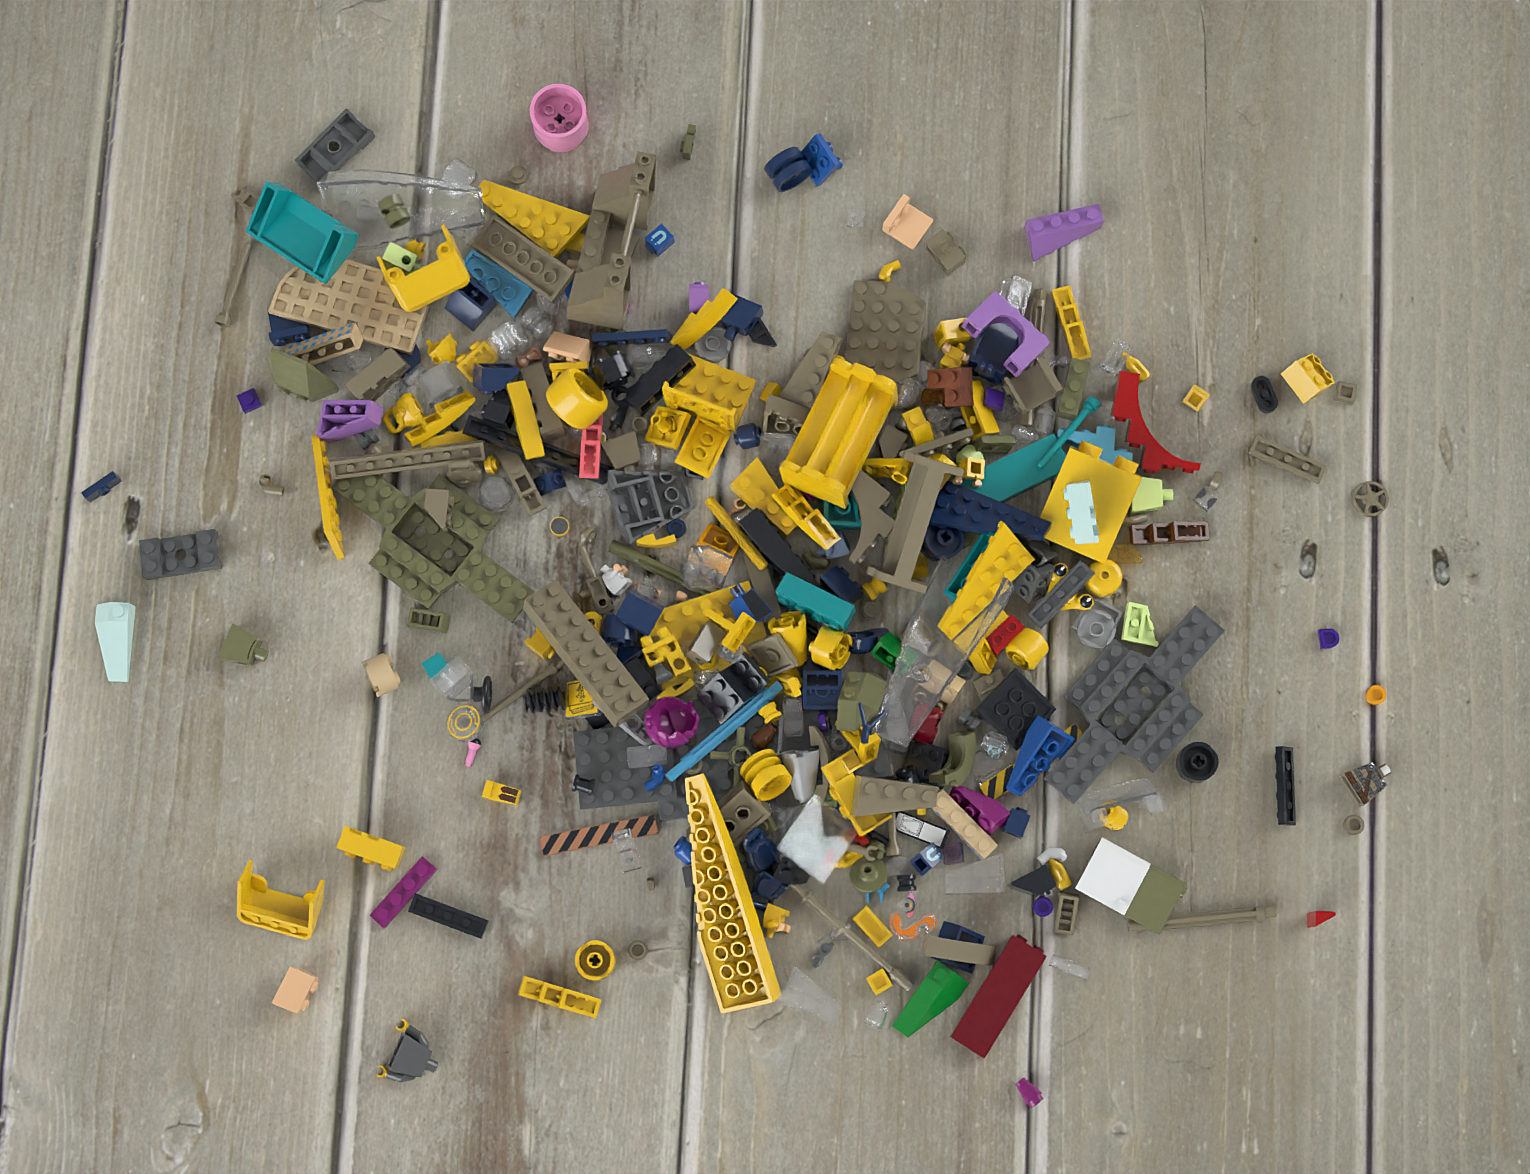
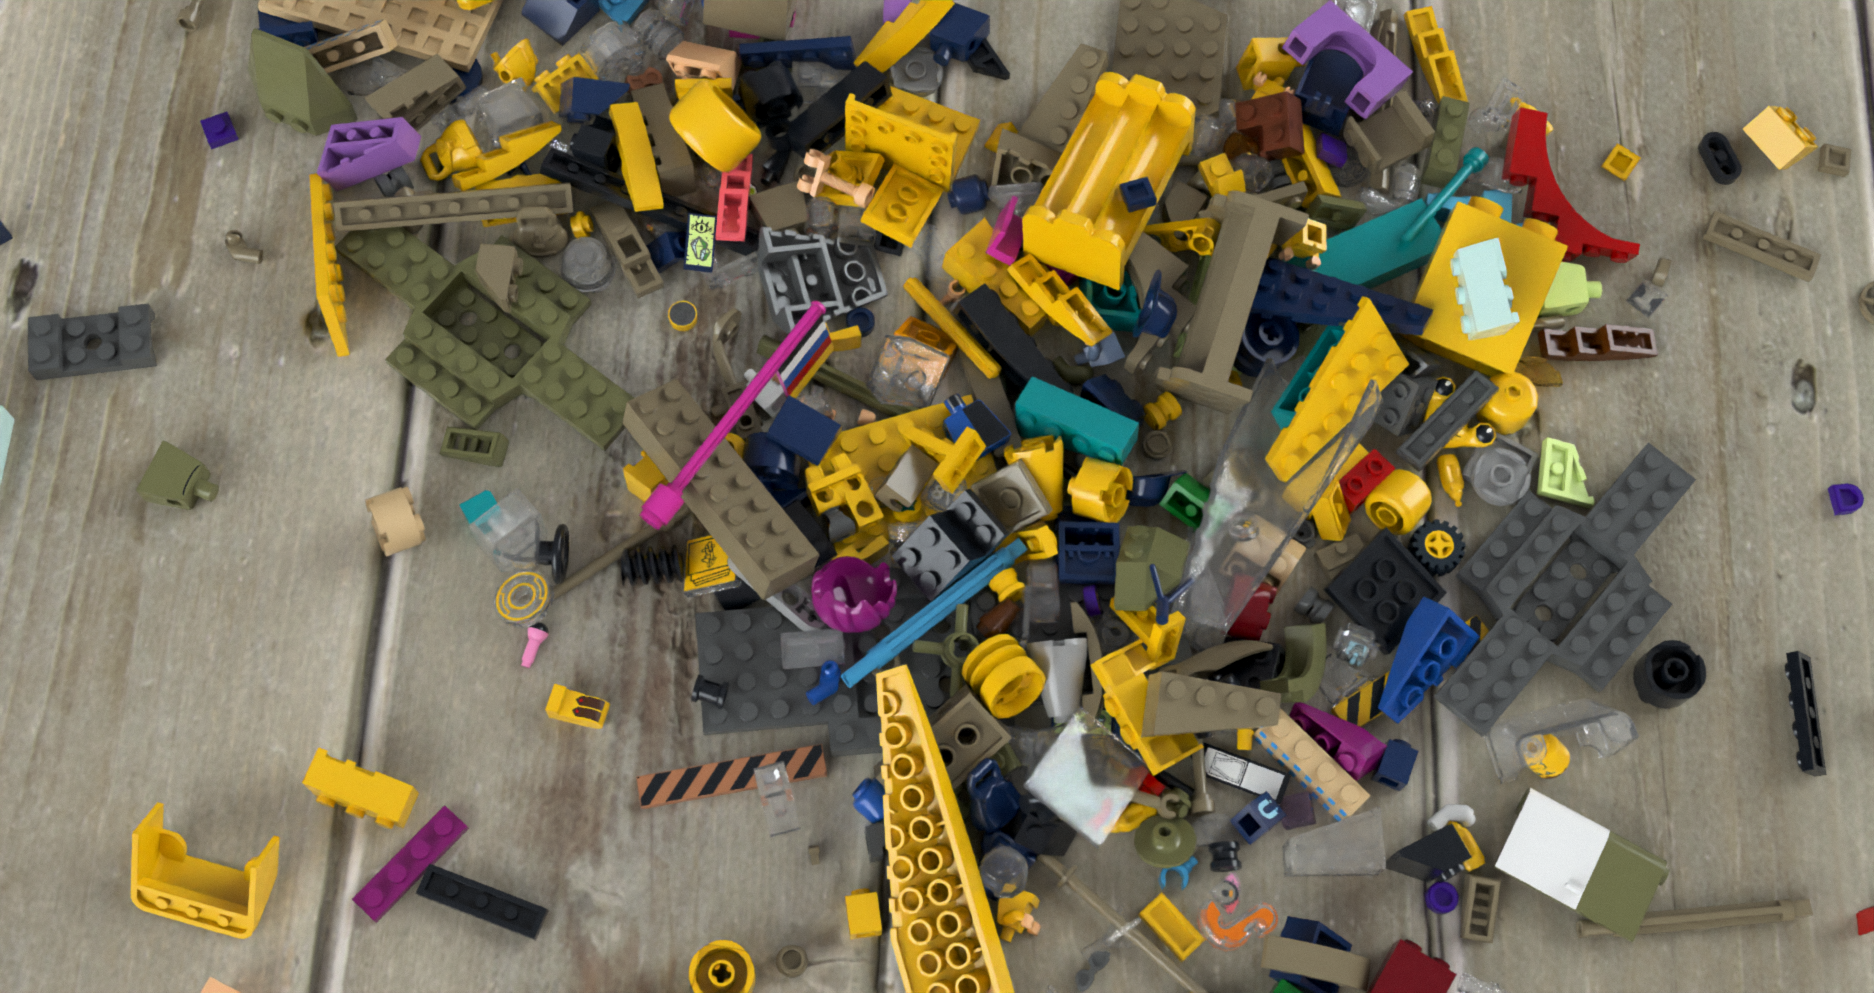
camera: 10 degrees left, 10 degrees down
none -> dark pink flag [639,301,834,530]
none -> tile [683,213,717,273]
none -> light nougat bar [797,149,875,208]
none -> yellow brick [845,888,882,940]
none -> clear hair [979,845,1028,898]
none -> dark pink panel [986,195,1023,266]
none -> dark blue tile [1119,177,1157,213]
none -> dark blue piece [1133,269,1177,338]
none -> dark tan sword [1147,640,1273,681]
none -> black wheel [1407,519,1466,577]
none -> yellow piece [1436,454,1464,507]

